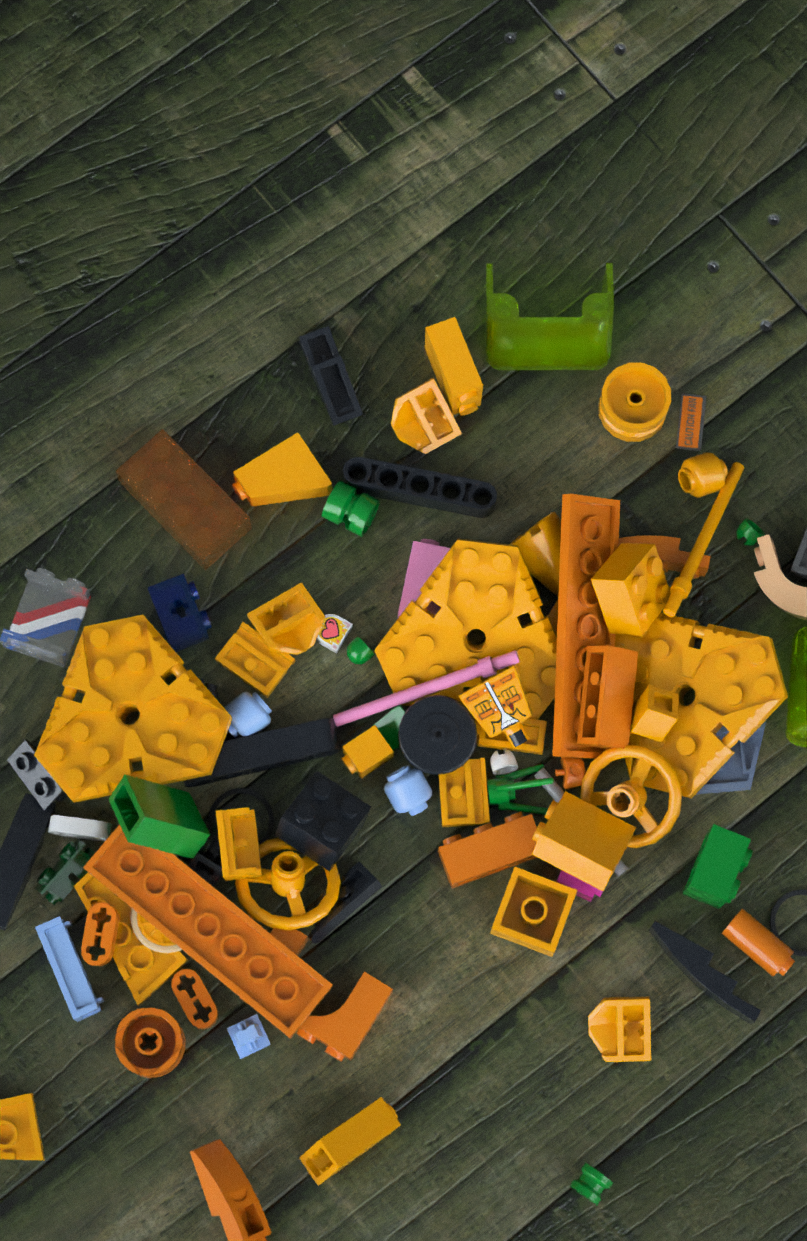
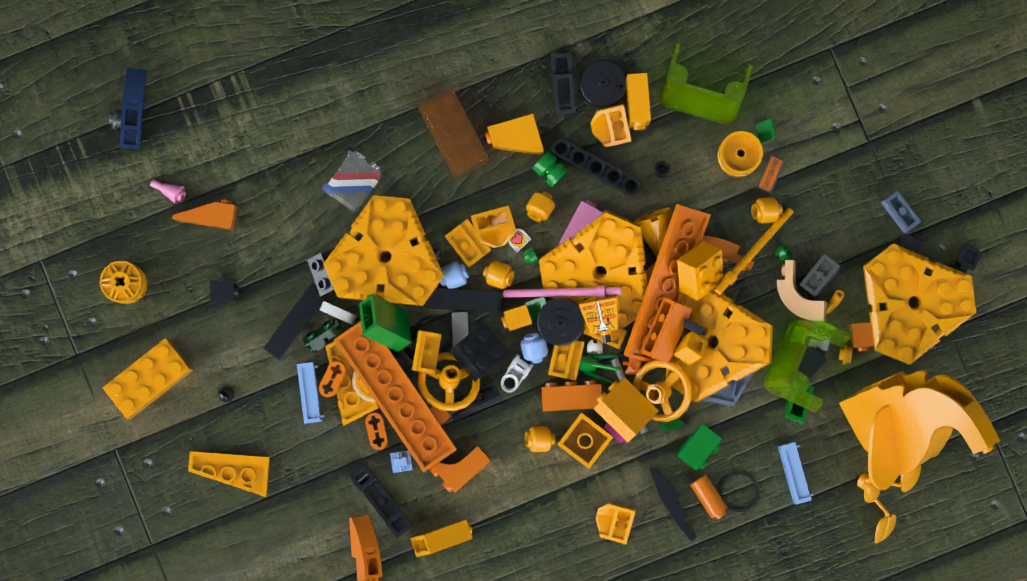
camera: 20 degrees right, 10 degrees up
orange brick [115,1008,186,1078] -> none
clear blue brick [148,573,212,652] -> none
none -> black slope [348,463,413,539]
none -> white sticker [452,312,468,347]
none -> light orange head [483,261,514,289]
none -> white piece [501,354,534,393]
none -> light orange head [525,426,555,452]
none -> light orange head [526,192,555,222]
none -> black wheel [580,60,627,108]
none -> black hinge [654,161,670,178]
none -> green tile [658,418,686,431]
none -> black tile [683,319,709,336]
none -> green slope [755,119,776,143]

